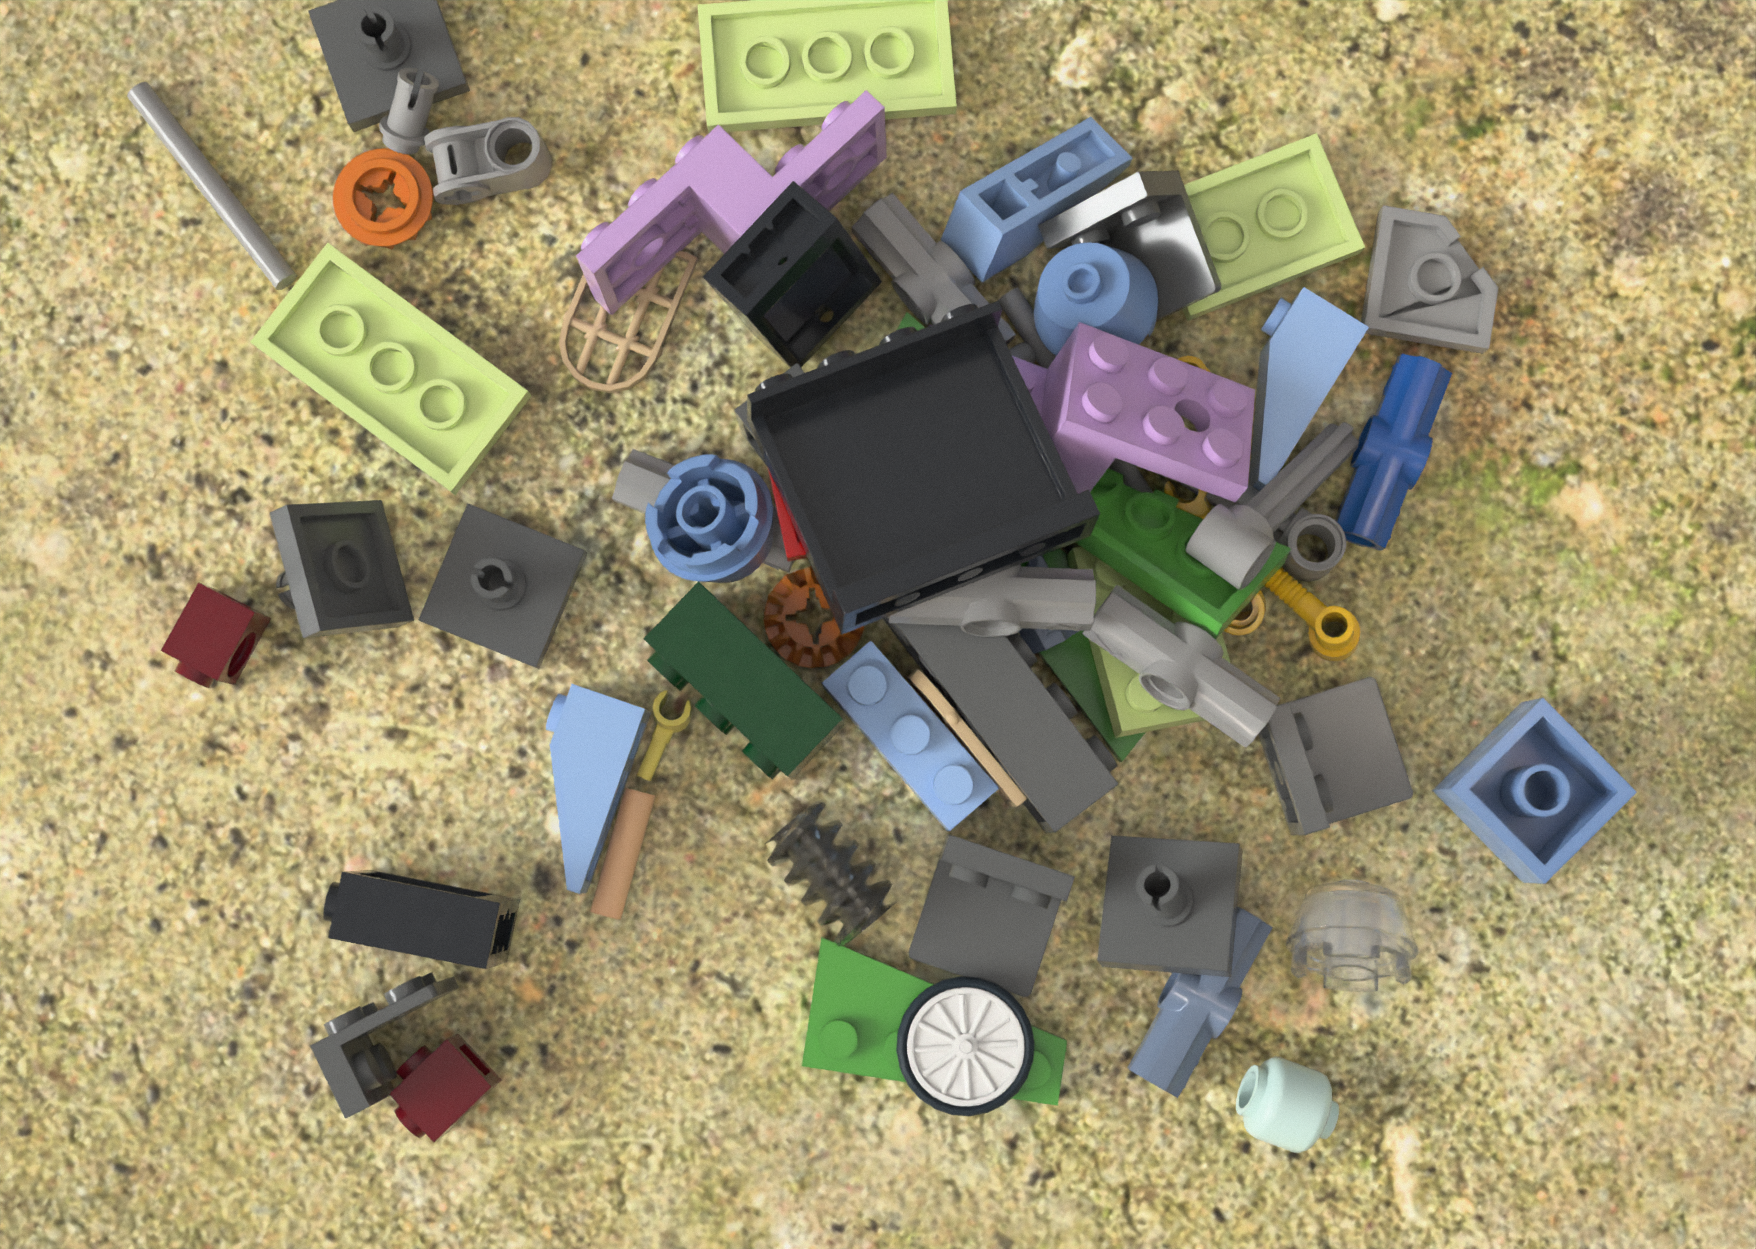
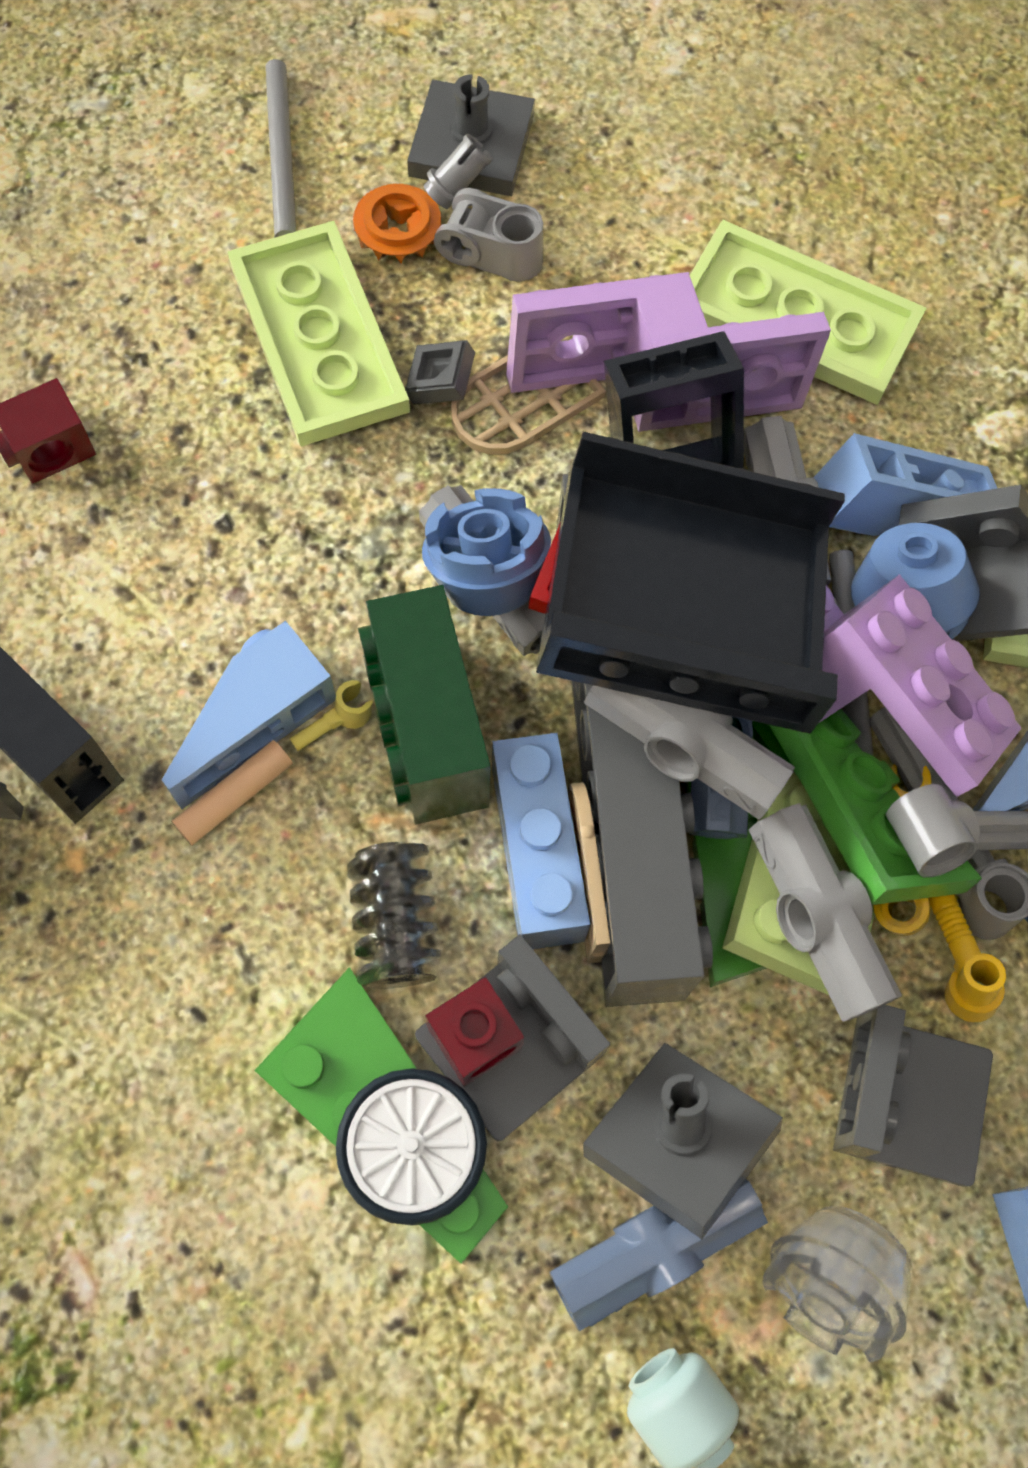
camera: 30 degrees right, 15 degrees down
dark grey tile [270,500,414,638] -> none
dark grey tile [418,503,588,669] -> none
orange gear [763,566,864,668] -> none
none -> dark grey tile [405,340,475,405]
none -> dark red brick [425,977,525,1087]

